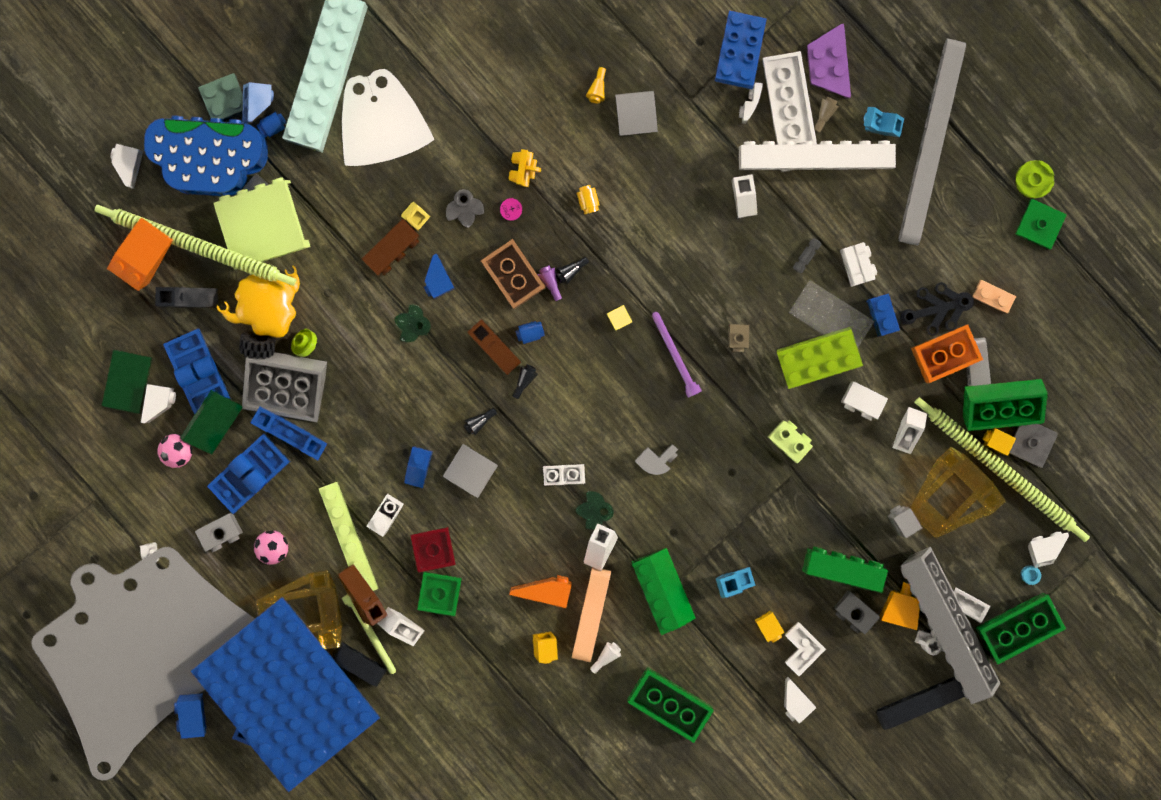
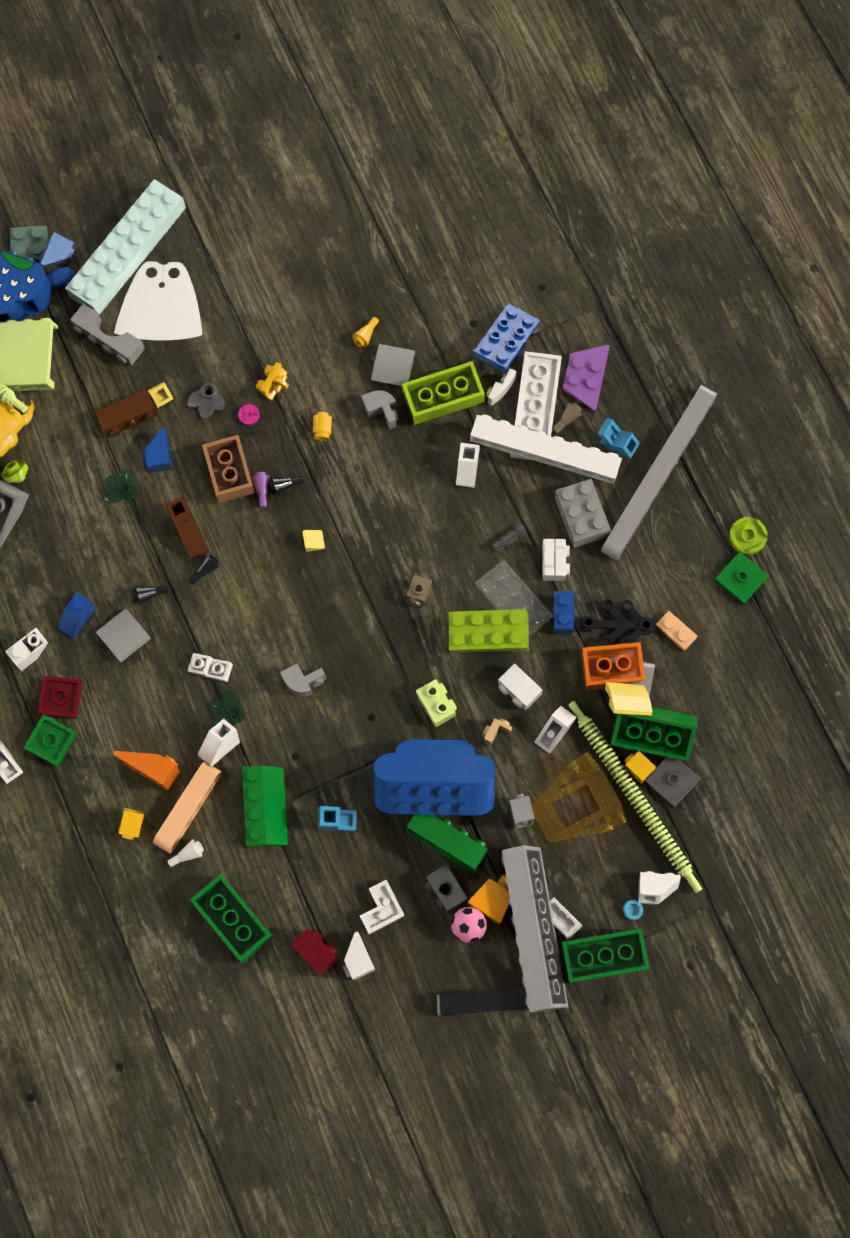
camera: 20 degrees right, 15 degrees down
blue brick [516,321,545,344] -> none
medium lavender piece [652,312,702,398] -> none
yellow brick [755,611,785,642] -> none
white piece [915,630,944,655] -> none
none -> light grey arch [70,303,145,365]
none -> dark red brick [291,928,339,977]
none -> light grey brick [361,390,398,429]
none -> blue brick [374,739,495,815]
none -> lime brick [402,361,485,425]
none -> bright pink piece [451,907,487,943]
none -> tan bracket [482,718,512,746]
none -> light grey brick [555,479,611,548]
none -> light yellow slope [605,682,652,716]

